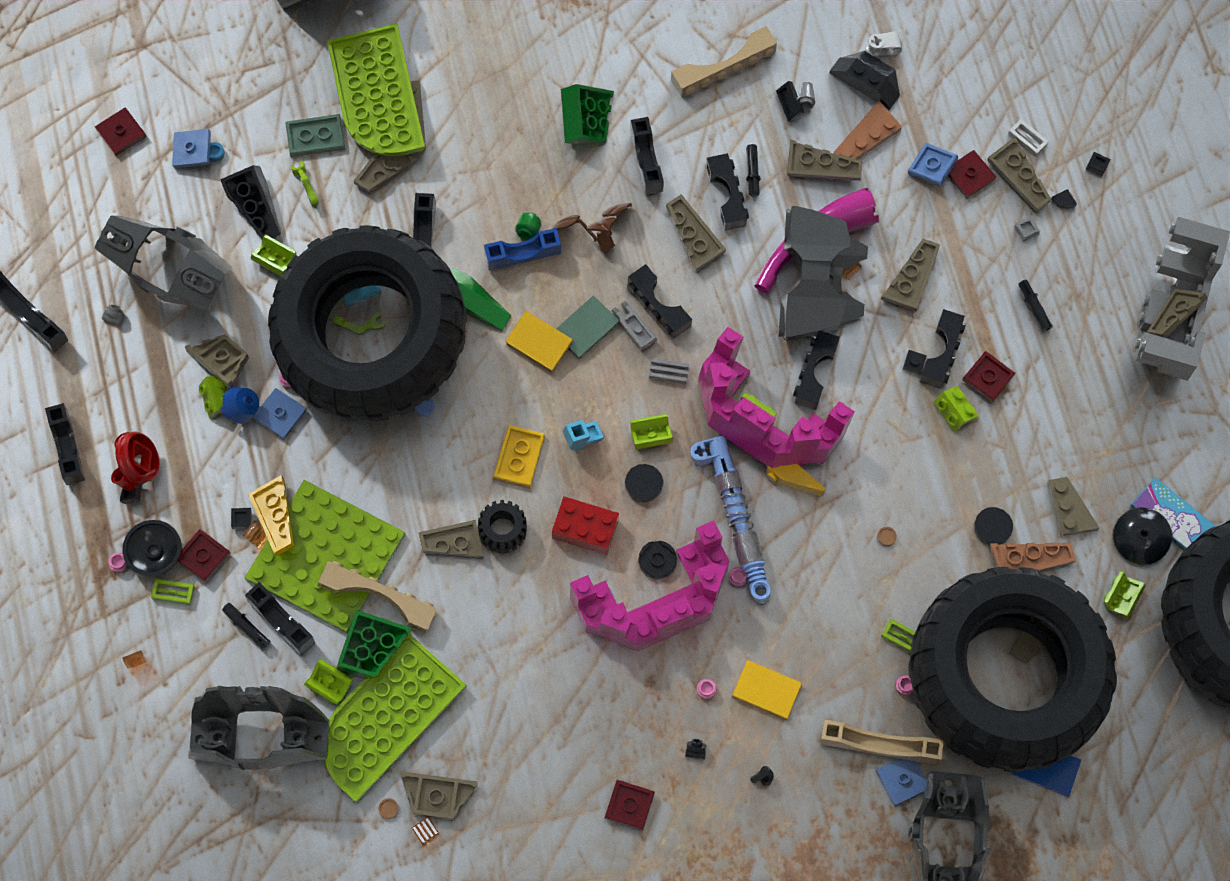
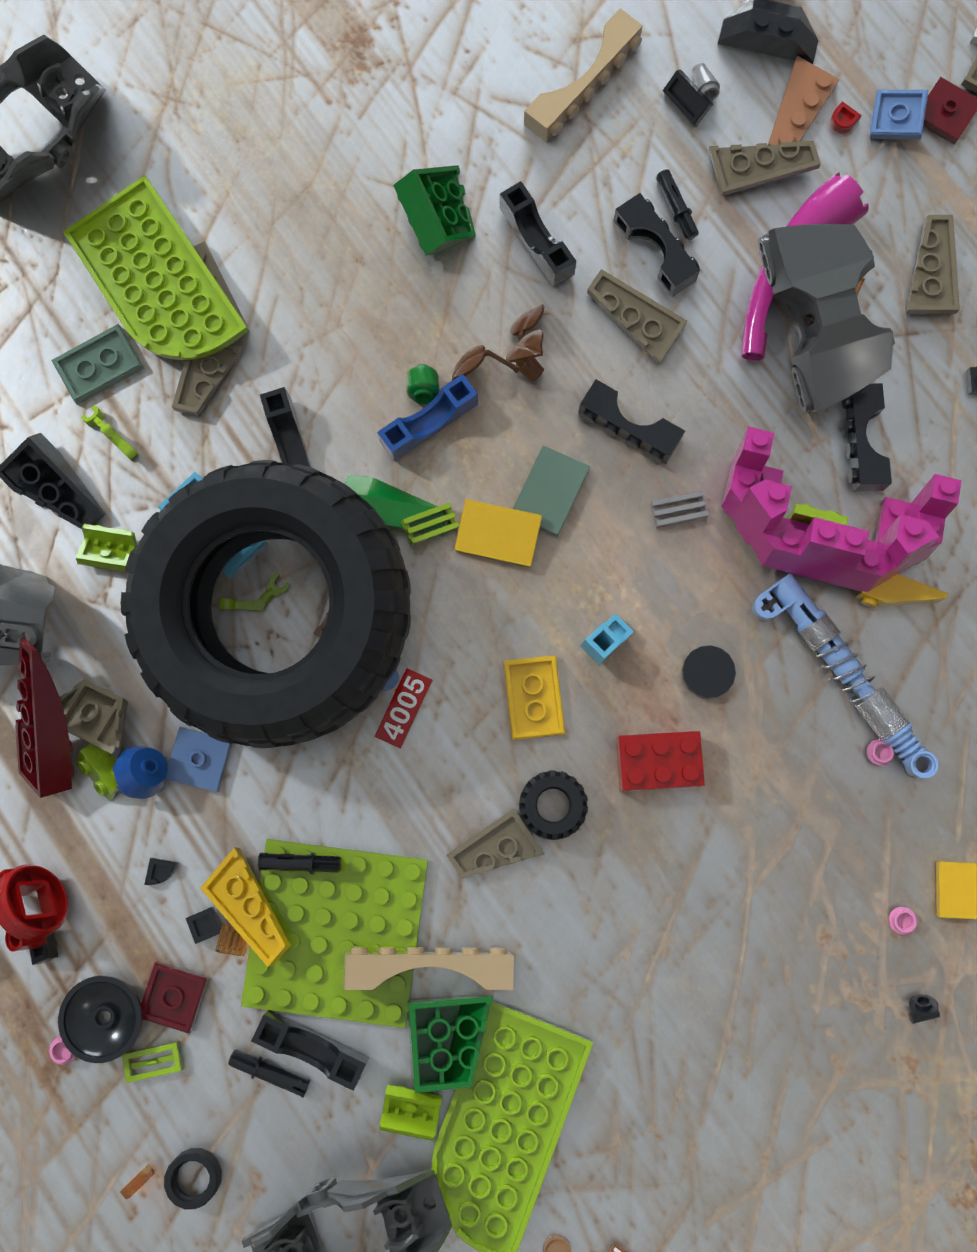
camera: 15 degrees left, 10 degrees up
dark tan wing [400,771,478,820] -> none
dark pink brick [570,521,730,651] -> none
dark red plate [604,780,655,831] -> none
light grey hinge [612,301,657,351] -> none
lime bracket [630,414,673,450] -> none
black tile [638,541,677,579] -> none
none -> dark red wedge [15,639,74,798]
none -> black tile [144,857,179,885]
none -> black tyre [164,1148,222,1210]
none -> black axle [258,852,342,875]
none -> red sticker [374,668,433,749]
none -> lime tile [401,502,459,546]
none -> red tile [830,101,862,133]

